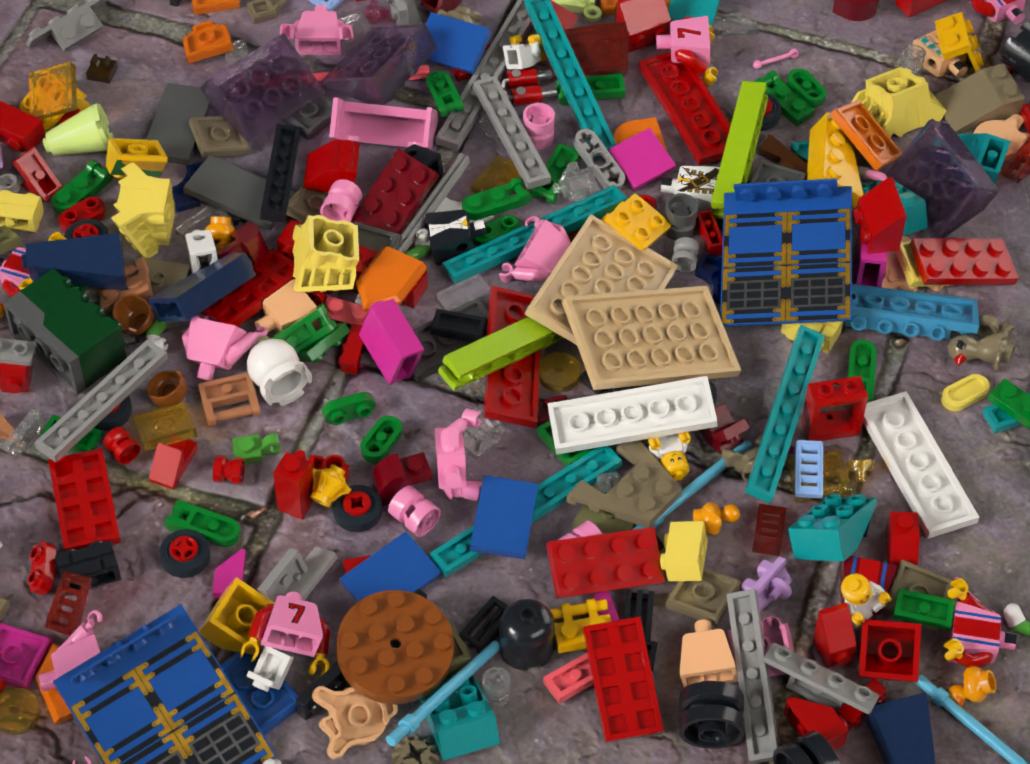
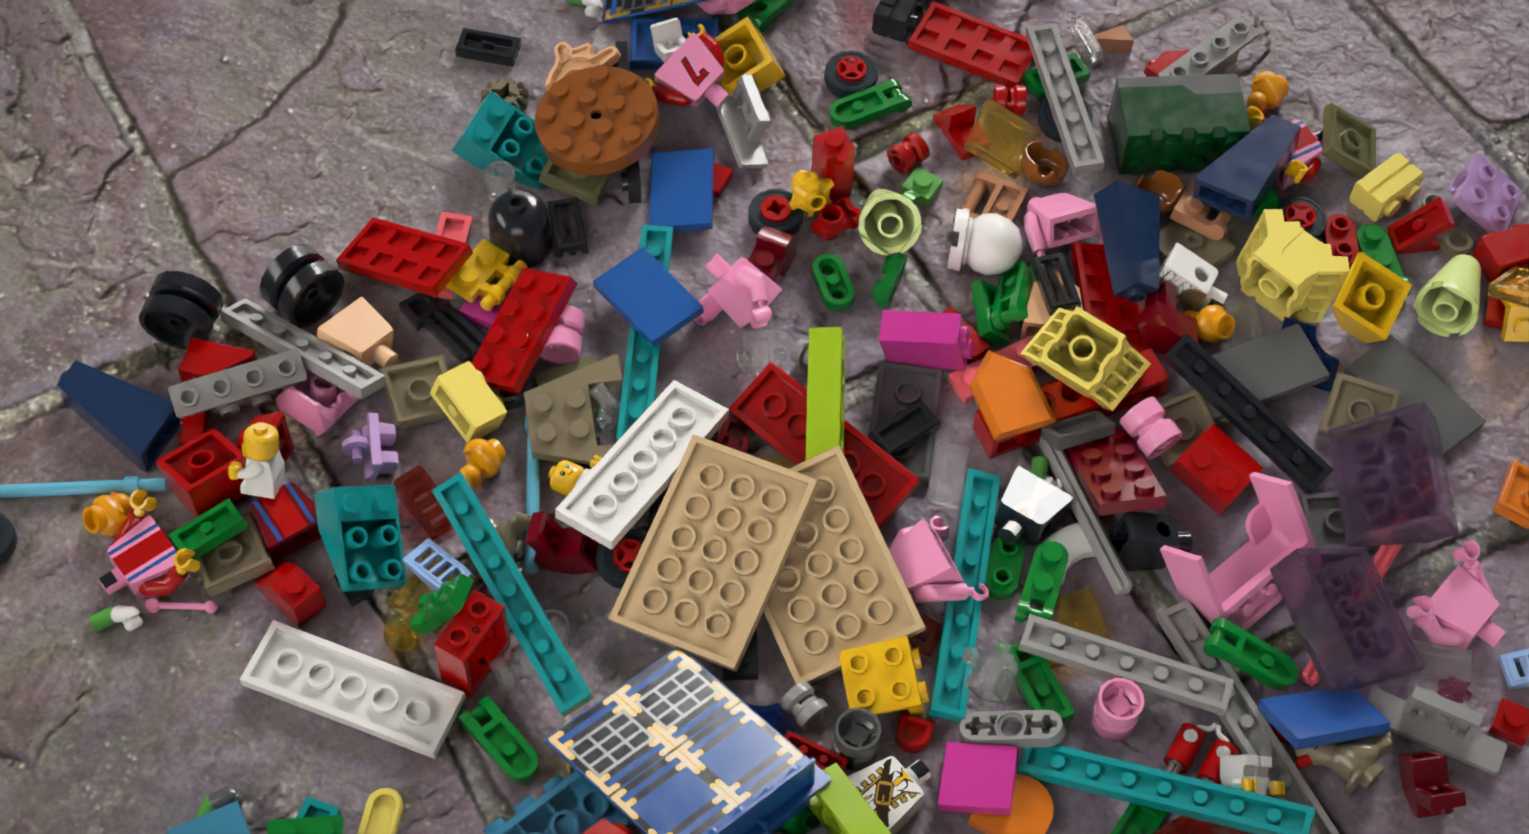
camera: 130 degrees right, 5 degrees up
dark pink tile [213,549,247,598] -> none
medium azure bar [386,641,500,746] -> none
bright pink wheel [388,486,441,537] -> none
none -> green plate [409,573,473,635]
none -> light grey plate [791,338,809,370]
none -> yellowish green cone [858,189,922,255]
none -> black tile [1030,252,1082,316]

